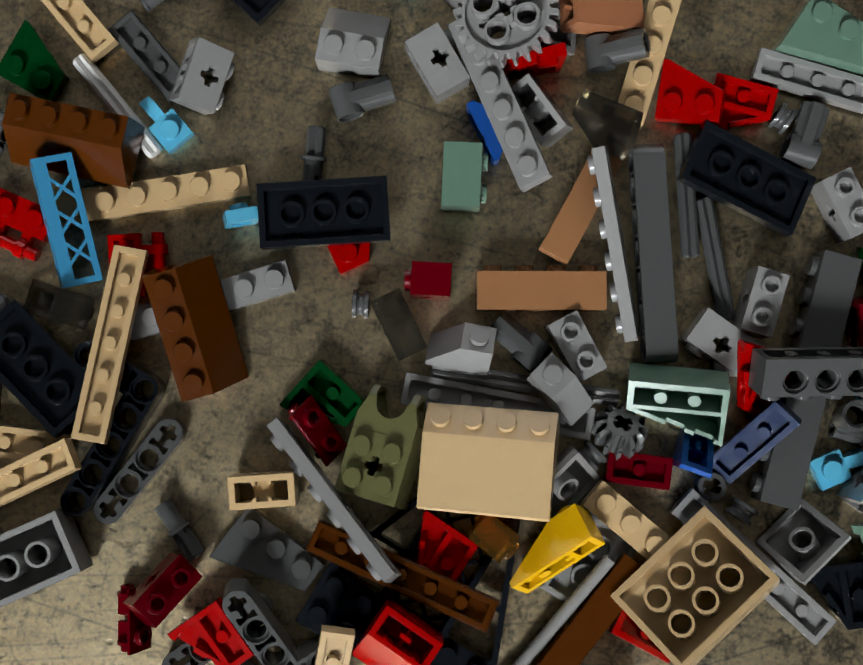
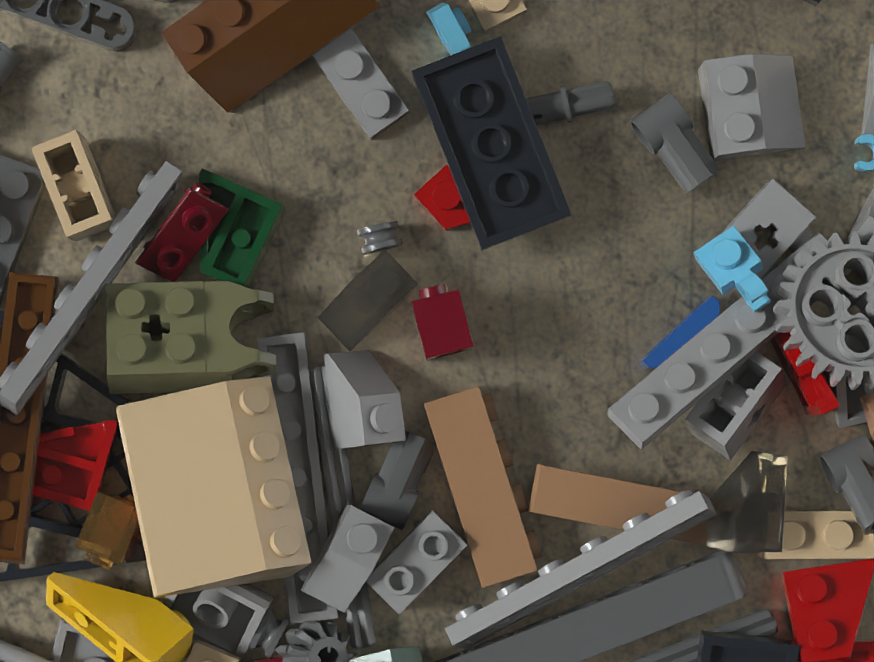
camera: 75 degrees right, 0 degrees up
sand green brick [441,141,488,212] -> none
none -> medium azure plate [693,225,771,313]

